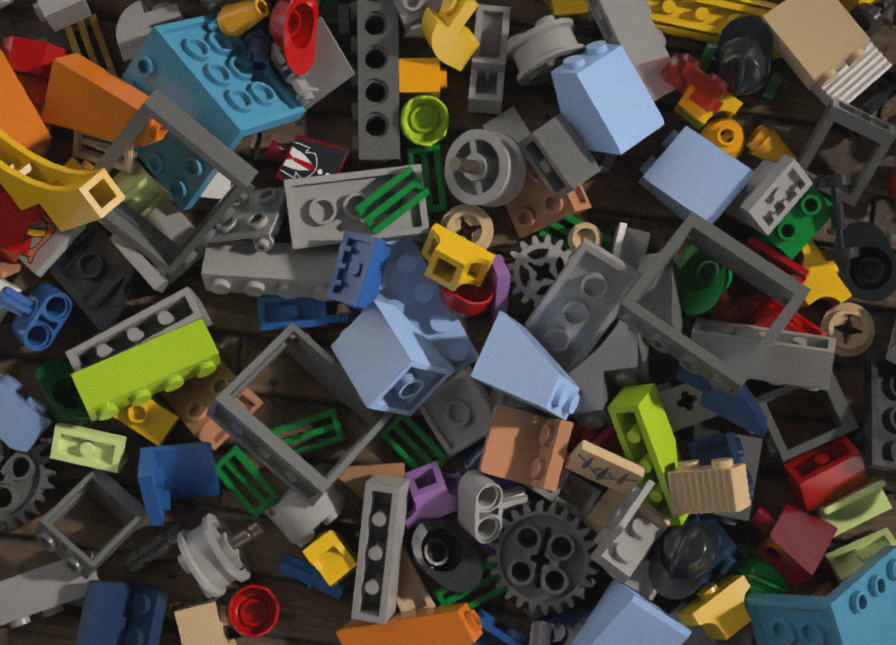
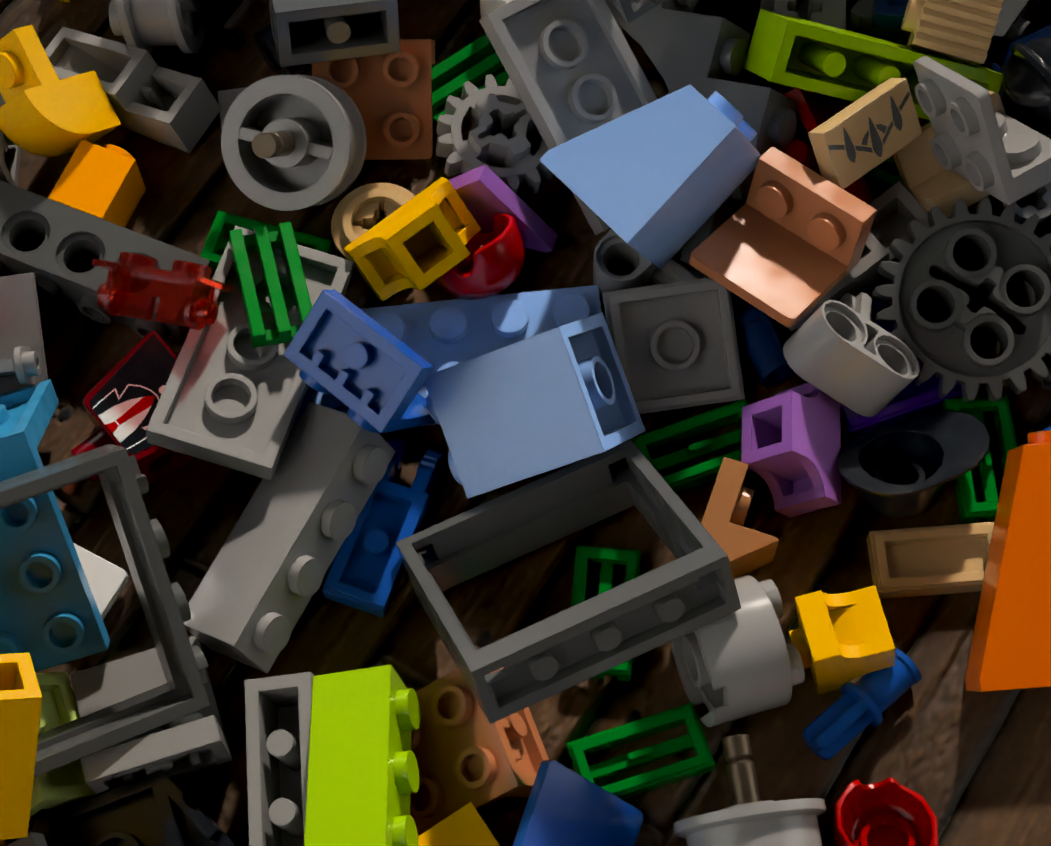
camera: 65 degrees left, 20 degrees down
light grey hinge [210,187,287,253] -> none
light grey brick [351,473,410,625] -> none
lime hair [399,94,450,147] -> none
tan plate [568,222,602,252] -> none
none -> clear red hinge [91,252,234,330]

